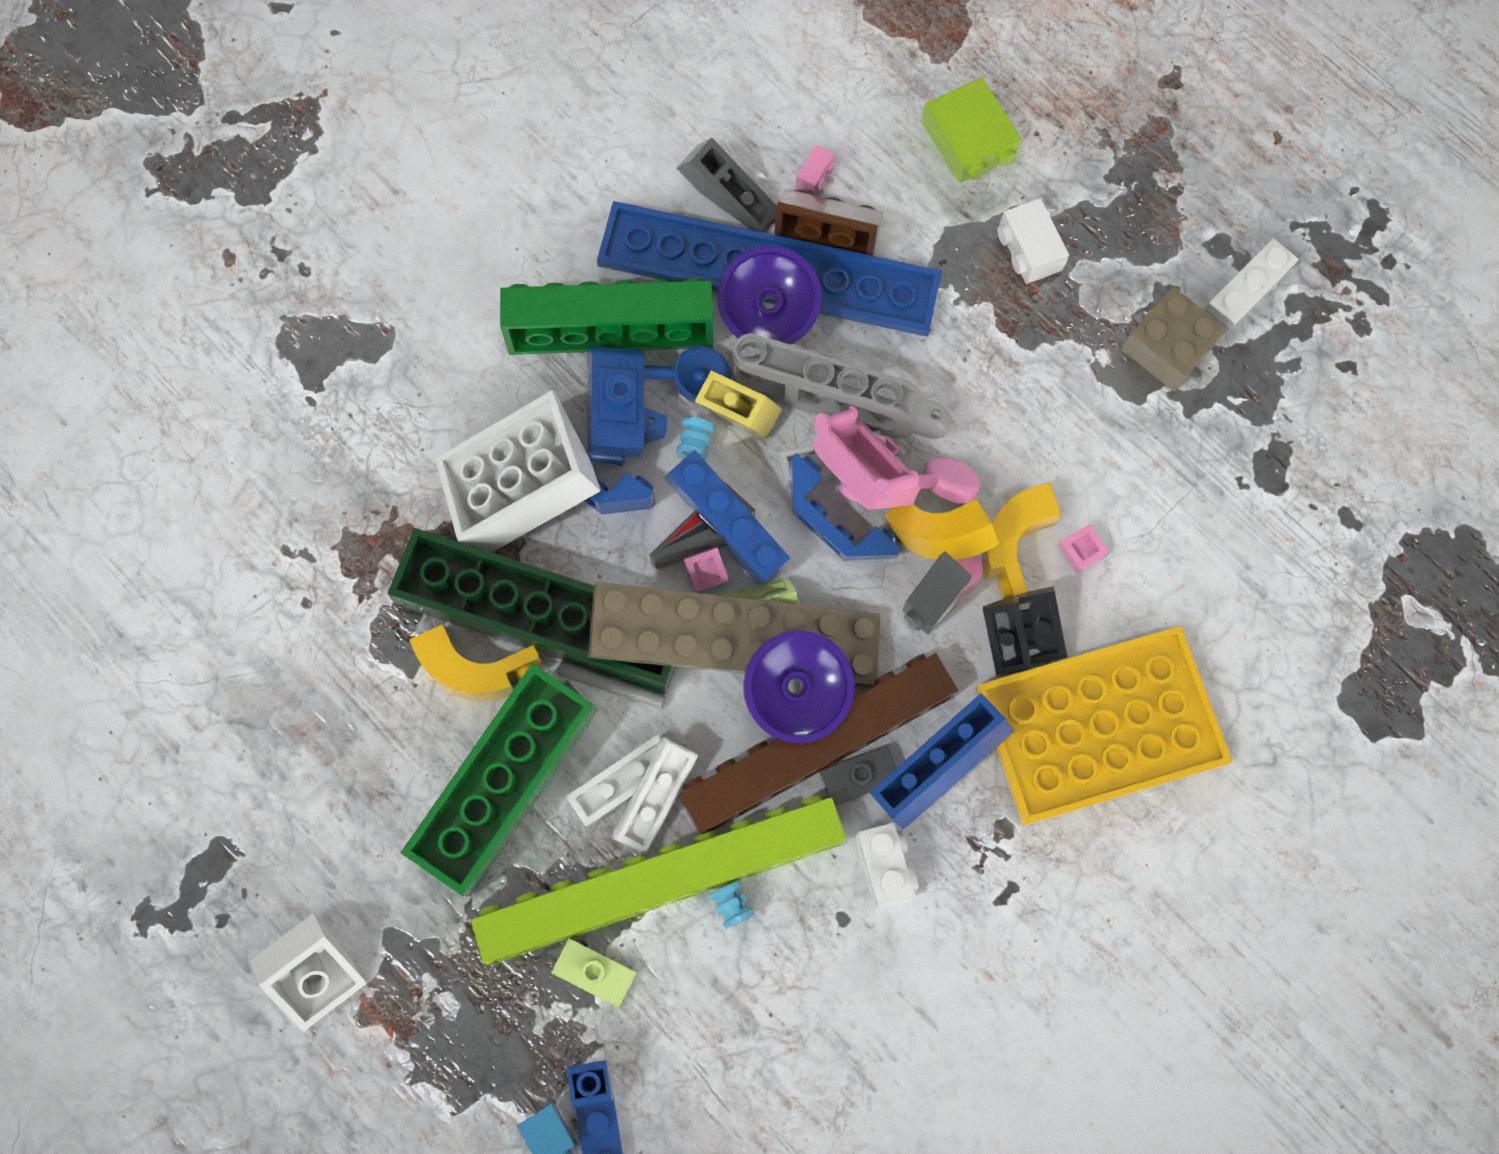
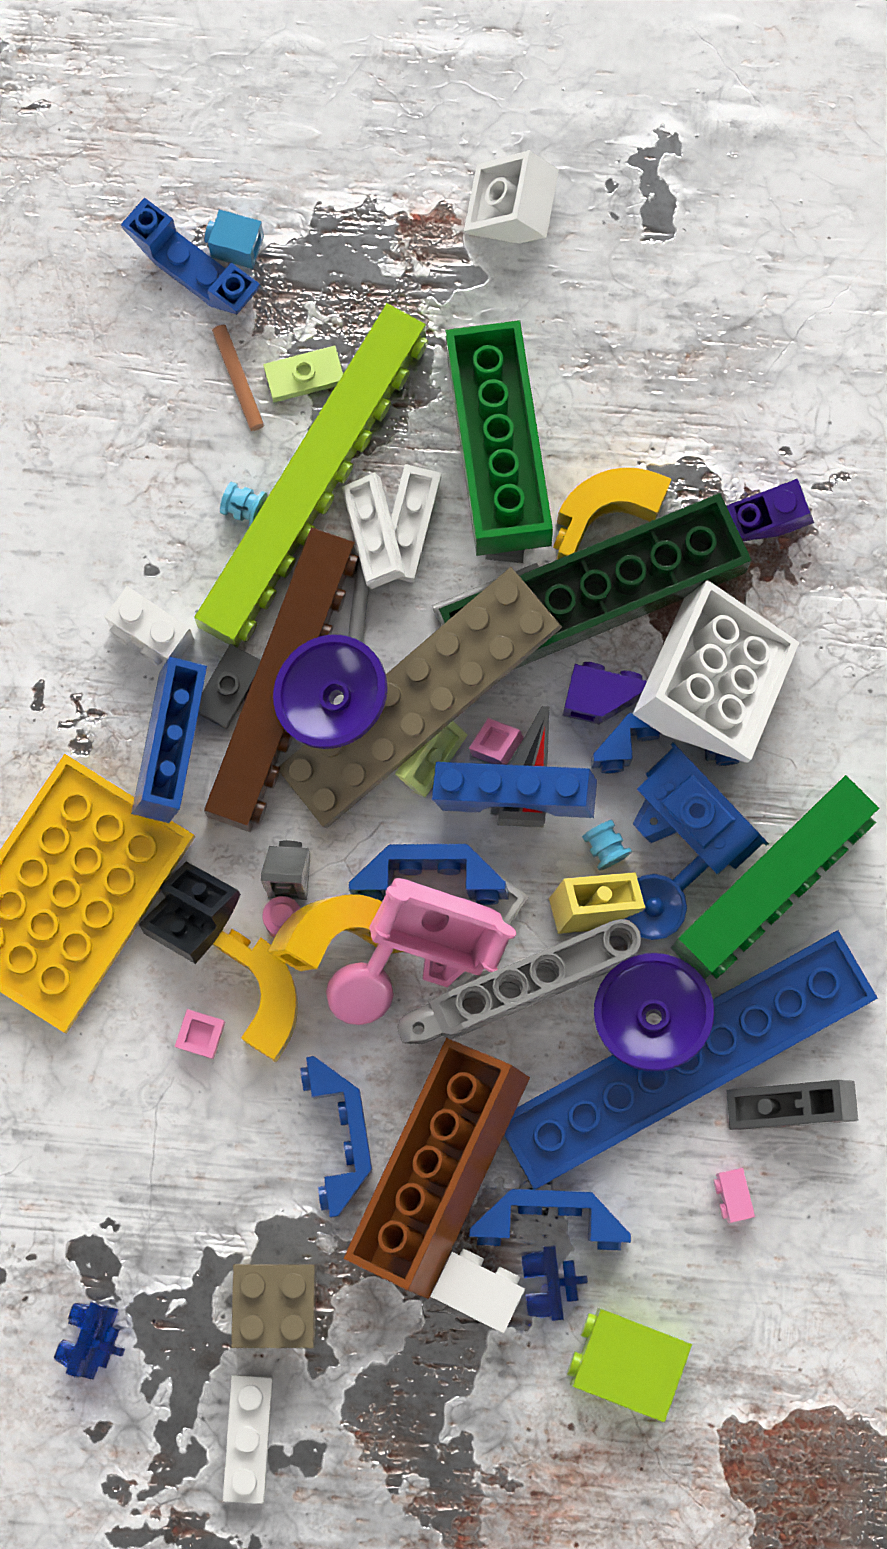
camera: 140 degrees right, 5 degrees up
reddish brown slope [774,189,883,256] -> none
none -> clear blue hips [54,1302,126,1380]
none -> nougat bar [212,325,264,431]
none -> blue slope [300,1056,372,1218]
none -> dark orange brick [343,1038,530,1299]
none -> light grey bar [348,554,369,642]
none -> blue slope [469,1189,631,1250]
none -> clear blue hips [521,1246,588,1321]
none -> dark purple slope [562,662,647,725]
none -> dark purple slope [726,478,814,541]

